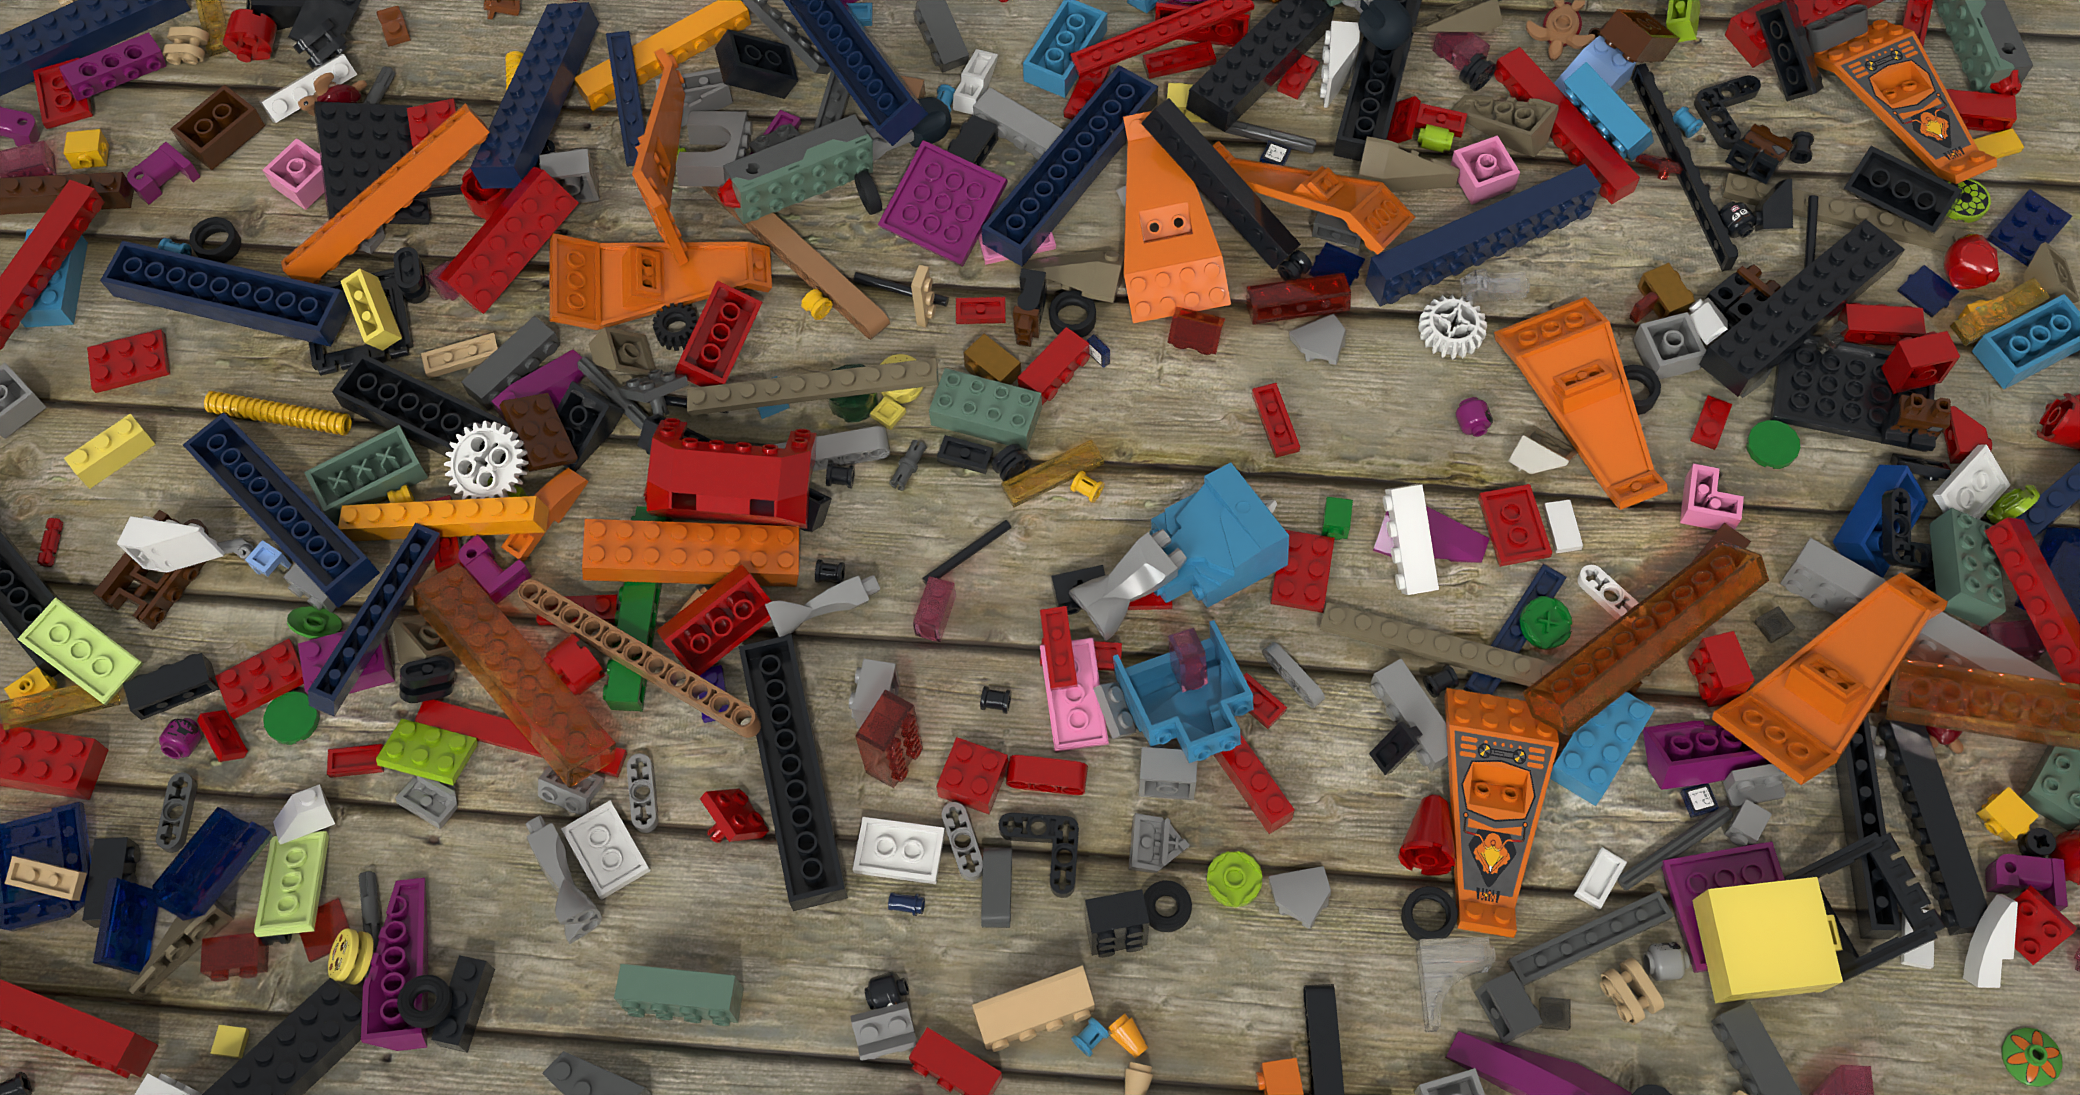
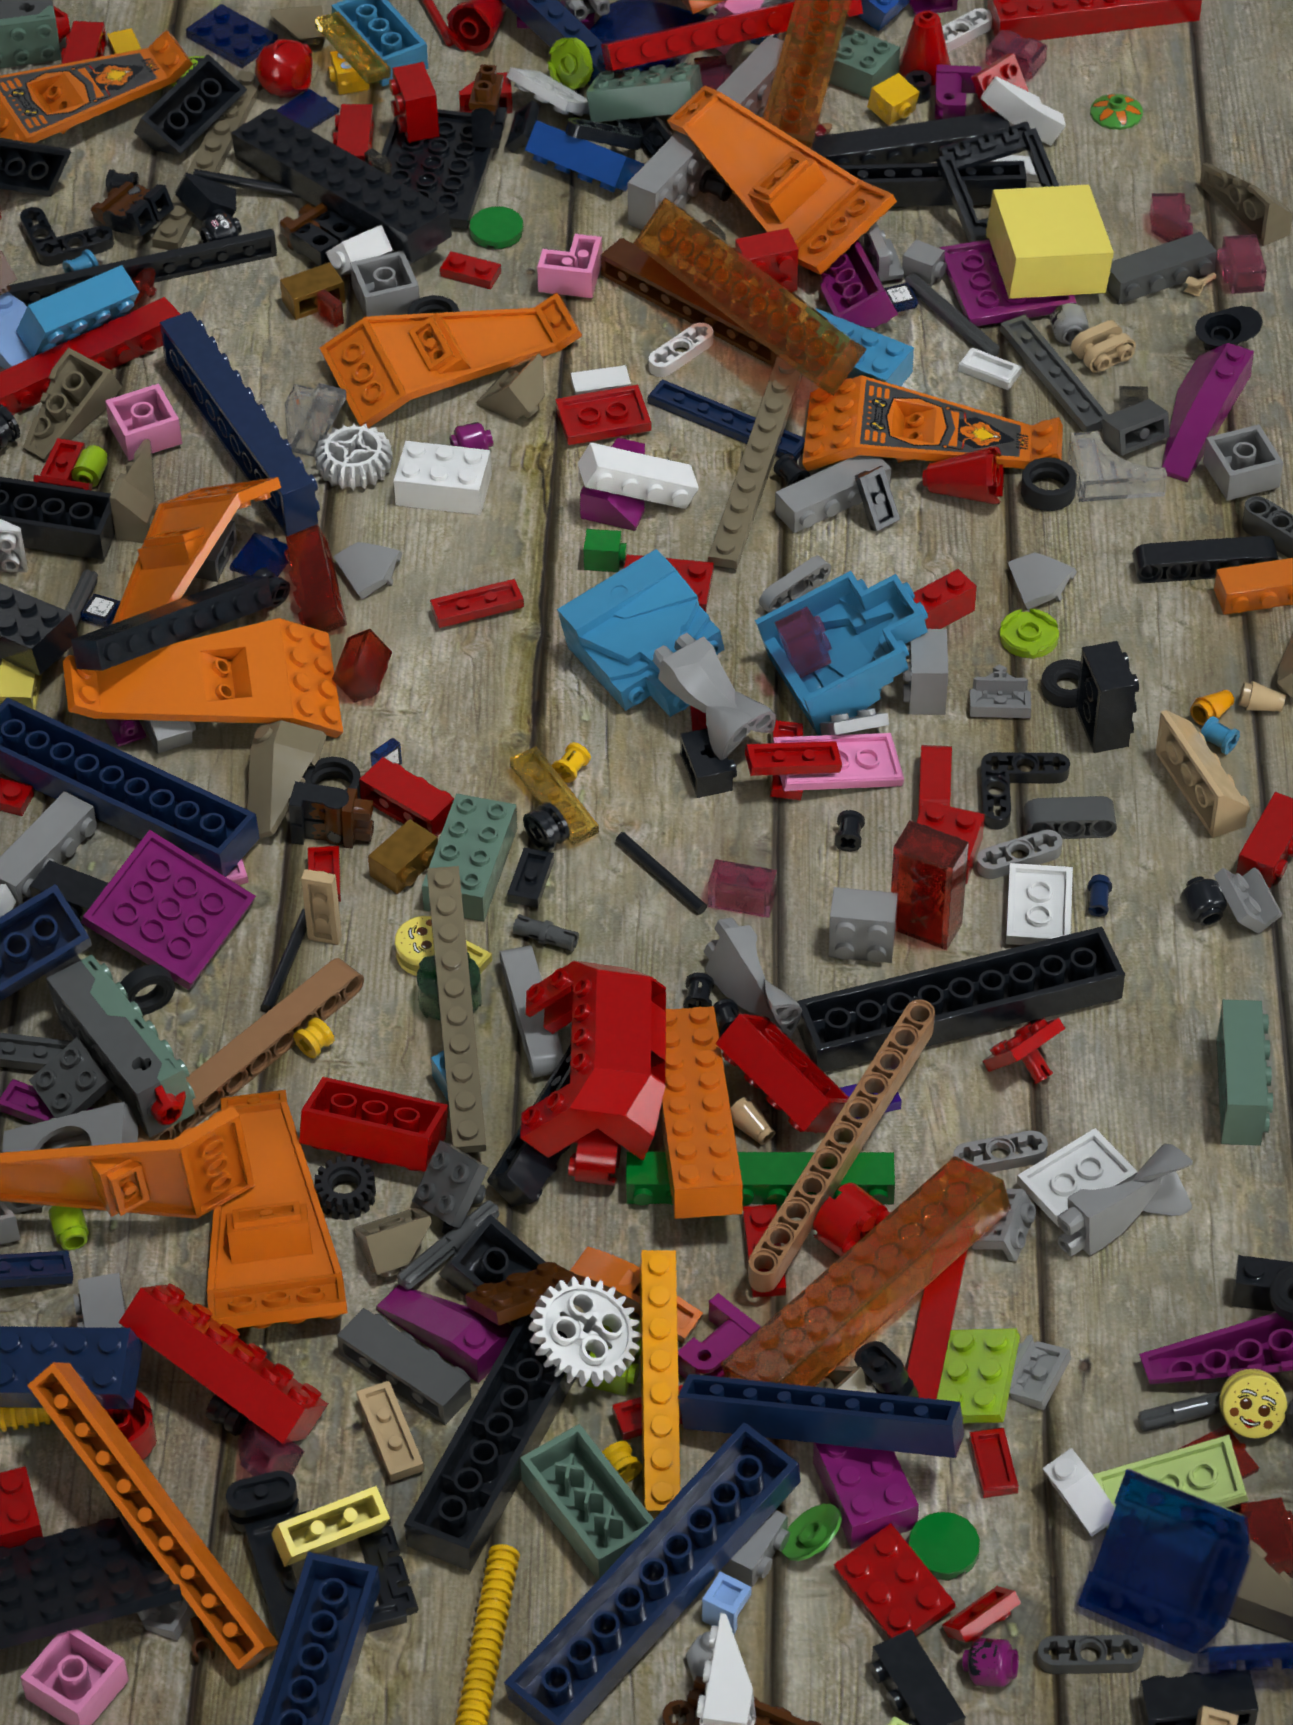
camera: 95 degrees left, 15 degrees down
green tile [1520,596,1572,650] -> none
none -> white brick [394,441,492,515]
none -> black bush [713,999,739,1036]

